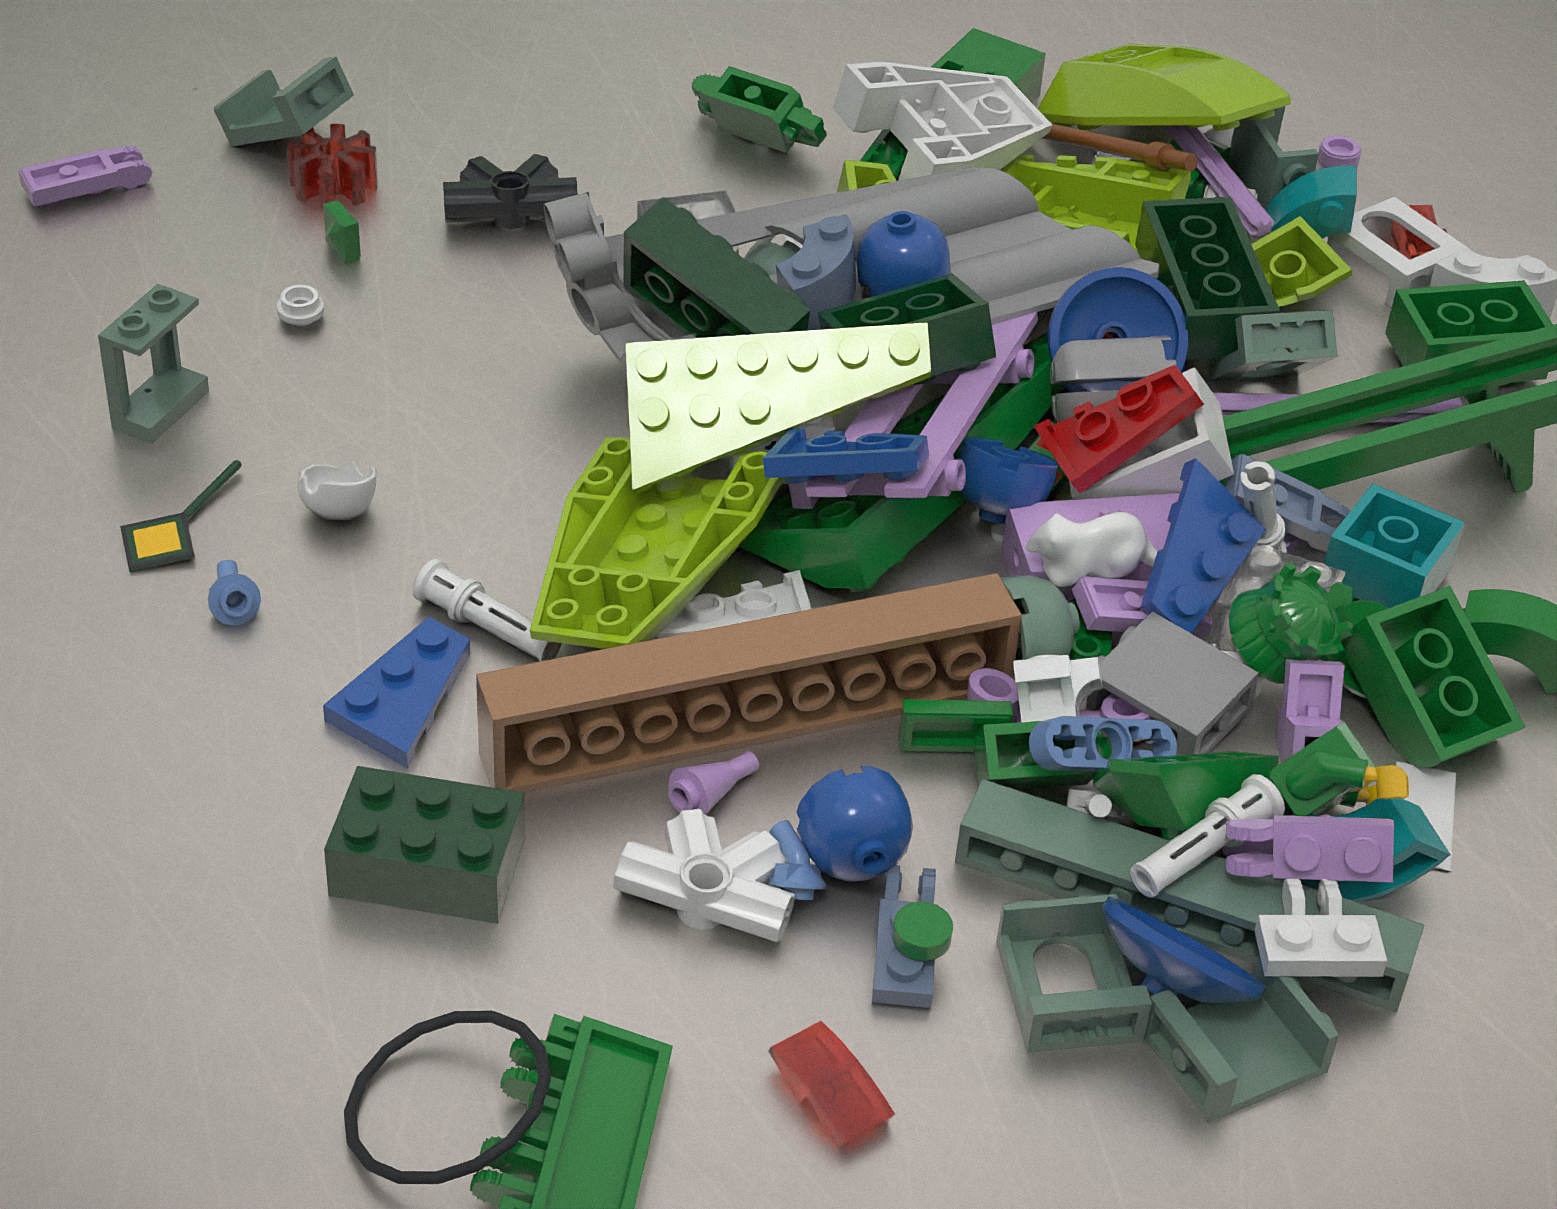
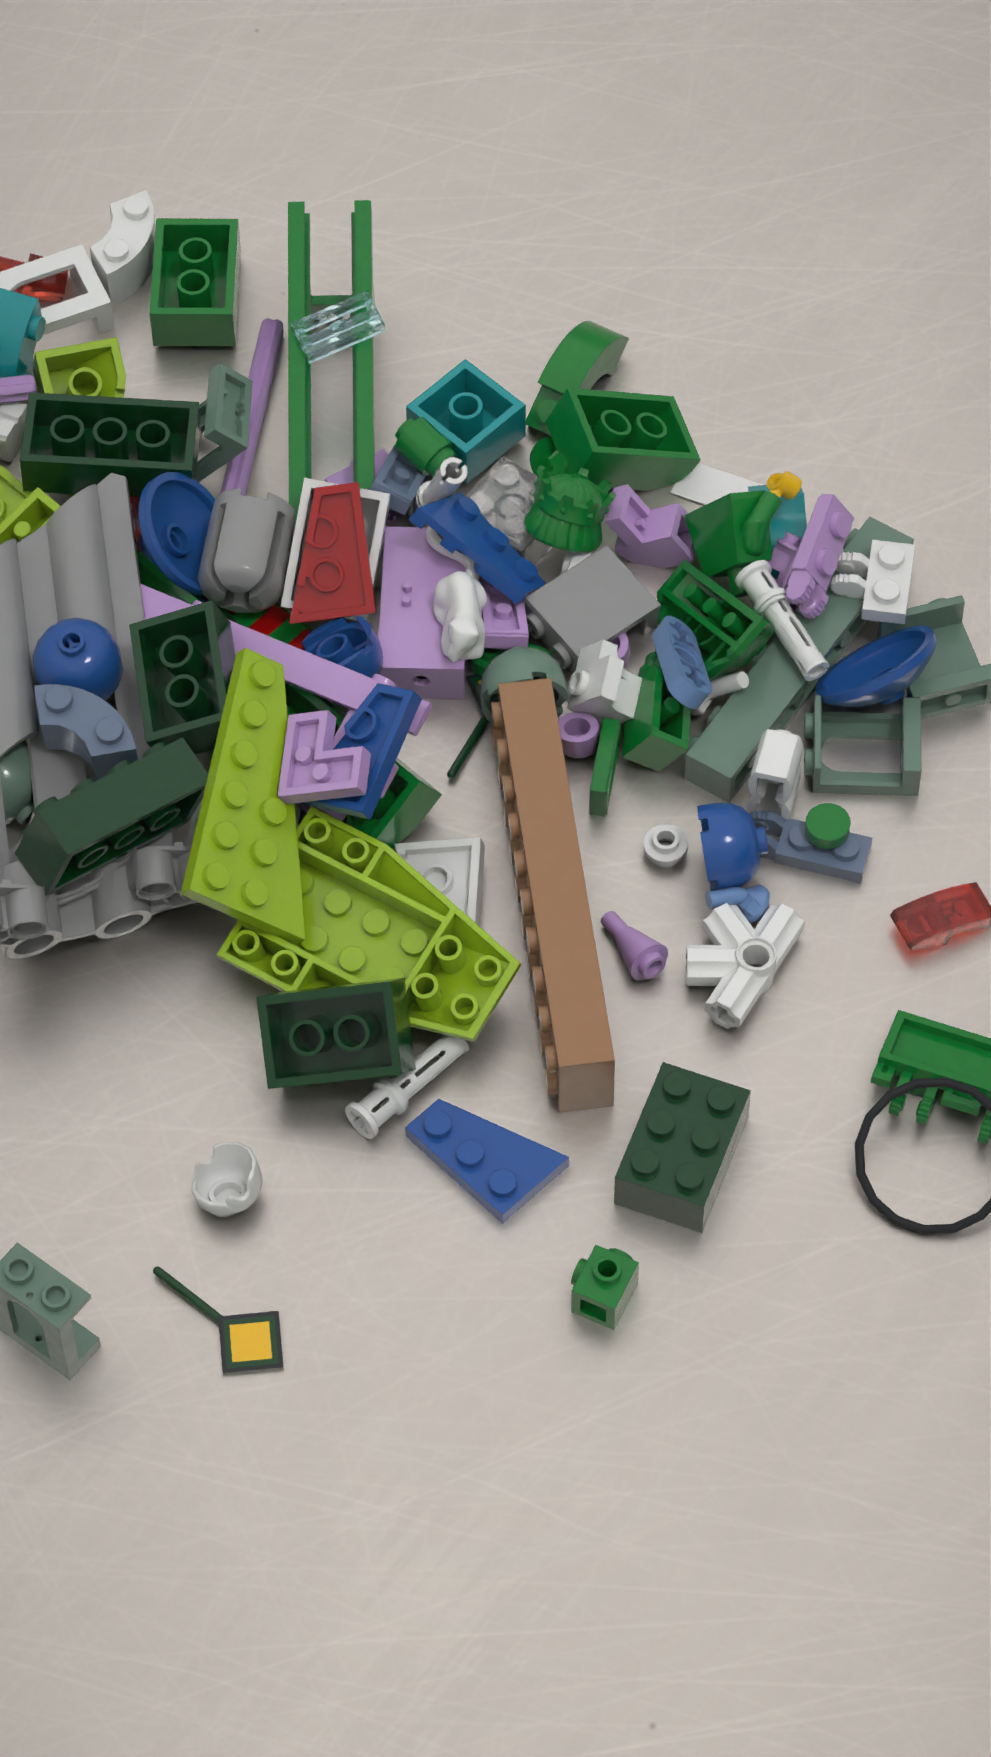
camera: 75 degrees left, 15 degrees up
medium blue plate [207,560,261,626] -> none
none -> dark green brick [256,978,416,1089]
none -> lavender plate [277,710,371,804]
none -> clear light blue tile [291,291,386,364]
none -> green brick [395,417,458,478]
none -> green brick [571,1245,639,1330]
none -> white brick [746,729,803,819]

